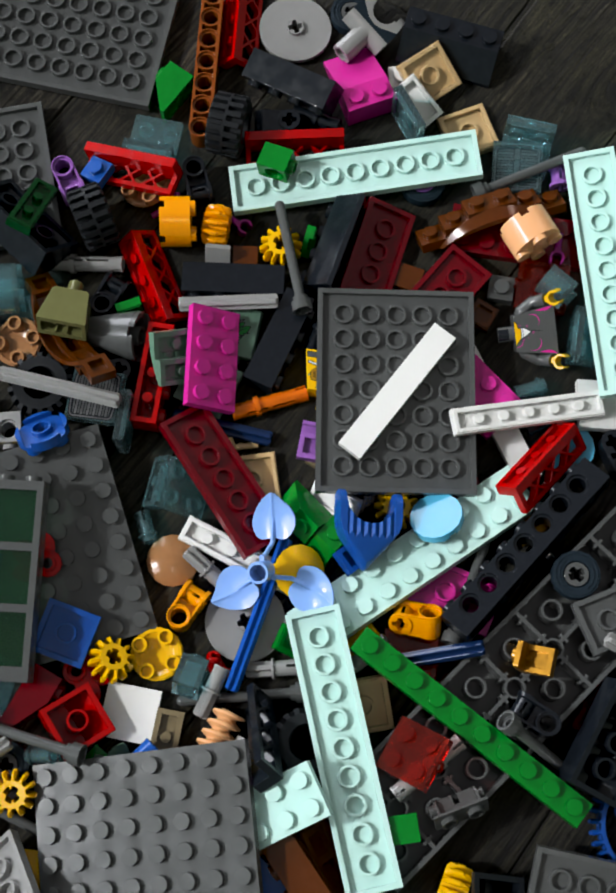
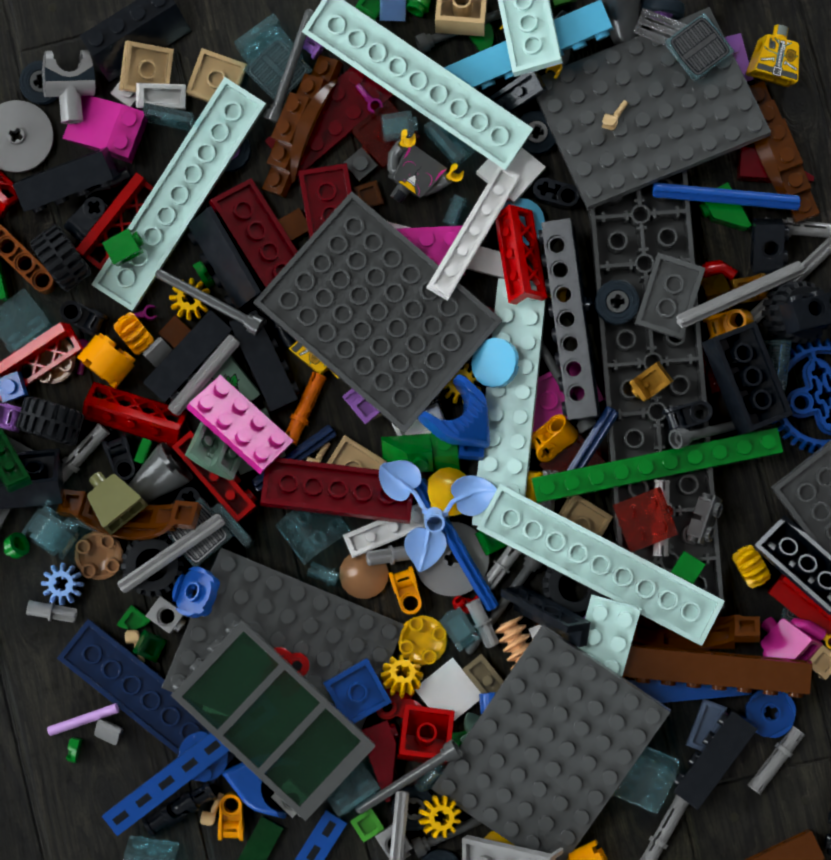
camera: 50 degrees left, 10 degrees up
white tile [338,323,456,461] -> none
light nougat brick [500,204,562,262] -> none

